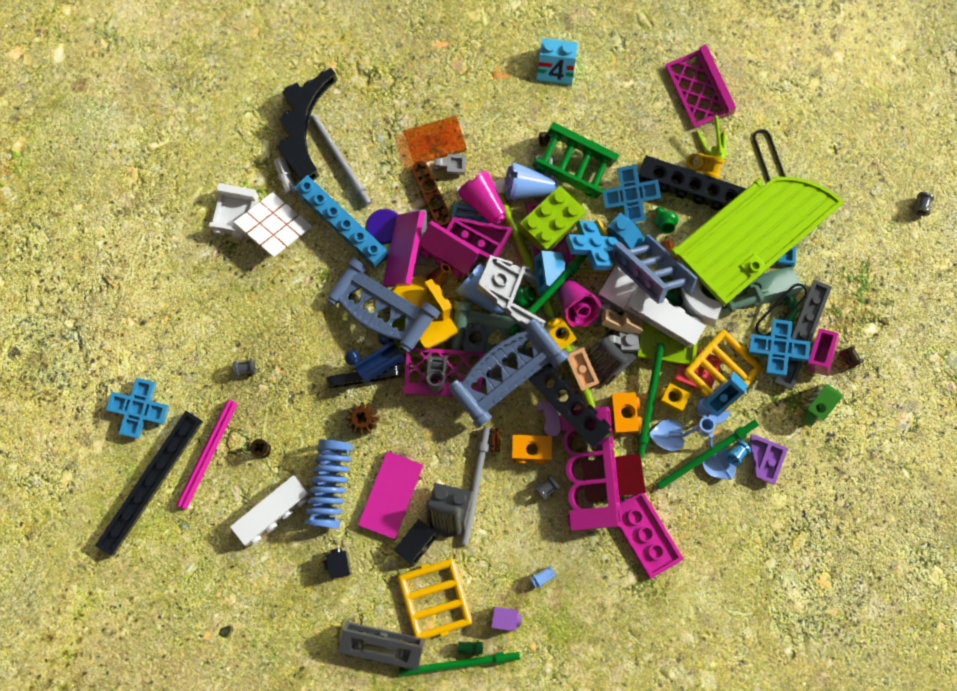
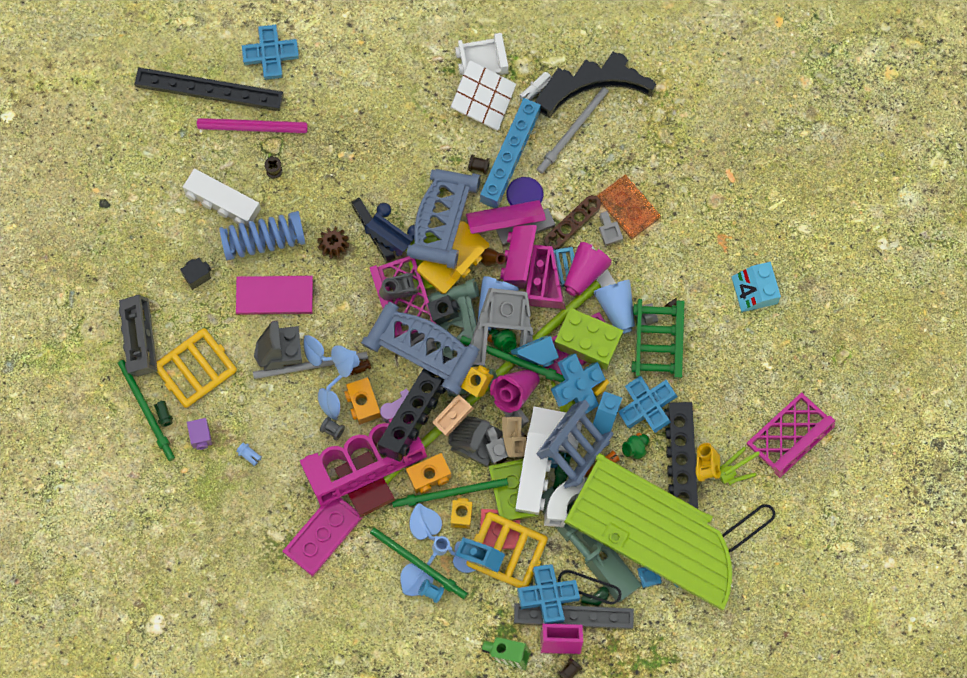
camera: 70 degrees right, 5 degrees down
dark grey bush [233,358,256,378] -> none
black hinge [394,519,439,566] -> none
medium lavender wing [750,434,788,485] -> none
none -> light blue plant [304,335,359,420]
none -> dark brown bush [468,154,490,175]

